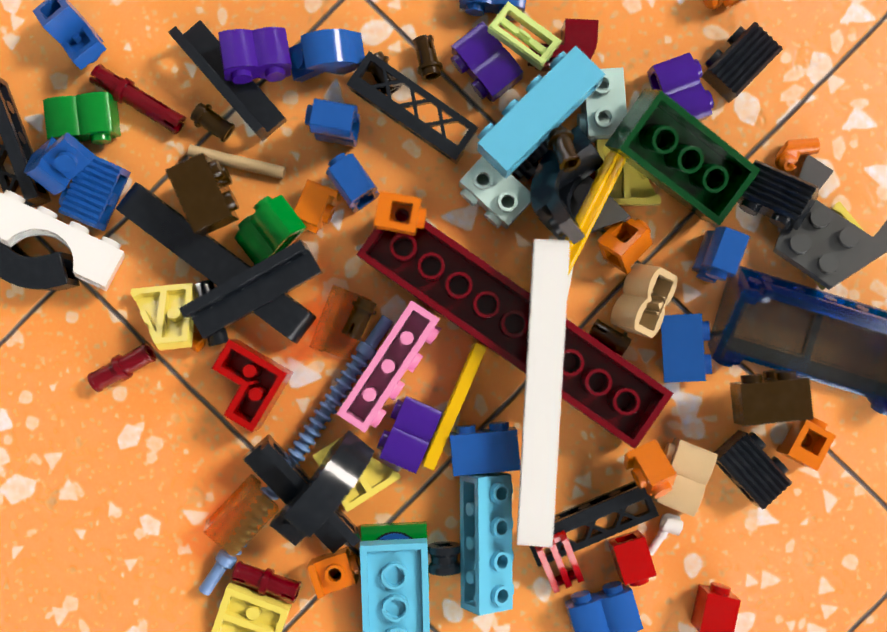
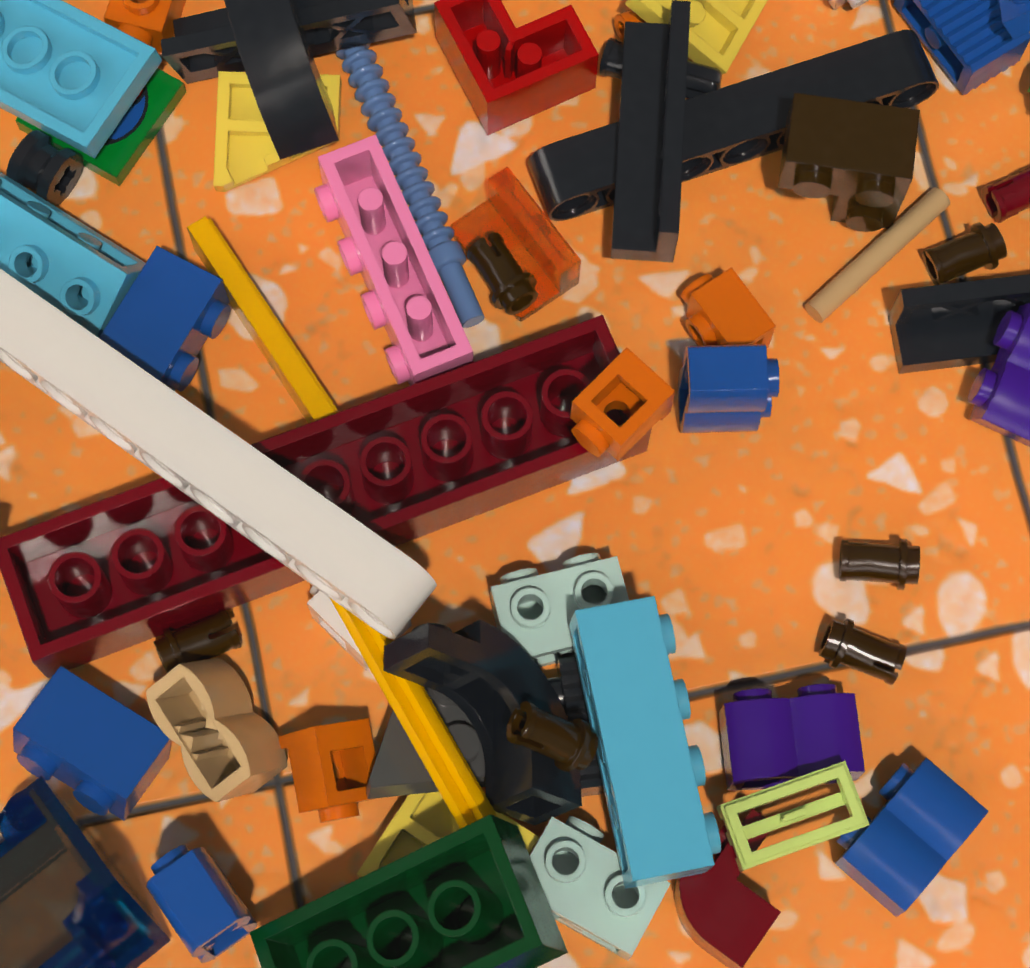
camera: 125 degrees right, 15 degrees down
green brick [234,195,306,265] -> none
blue brick [289,29,365,82] -> none
blue brick [305,98,361,147] -> none
black fence [347,51,478,164] -> none
dark purple brick [377,396,443,474] -> none

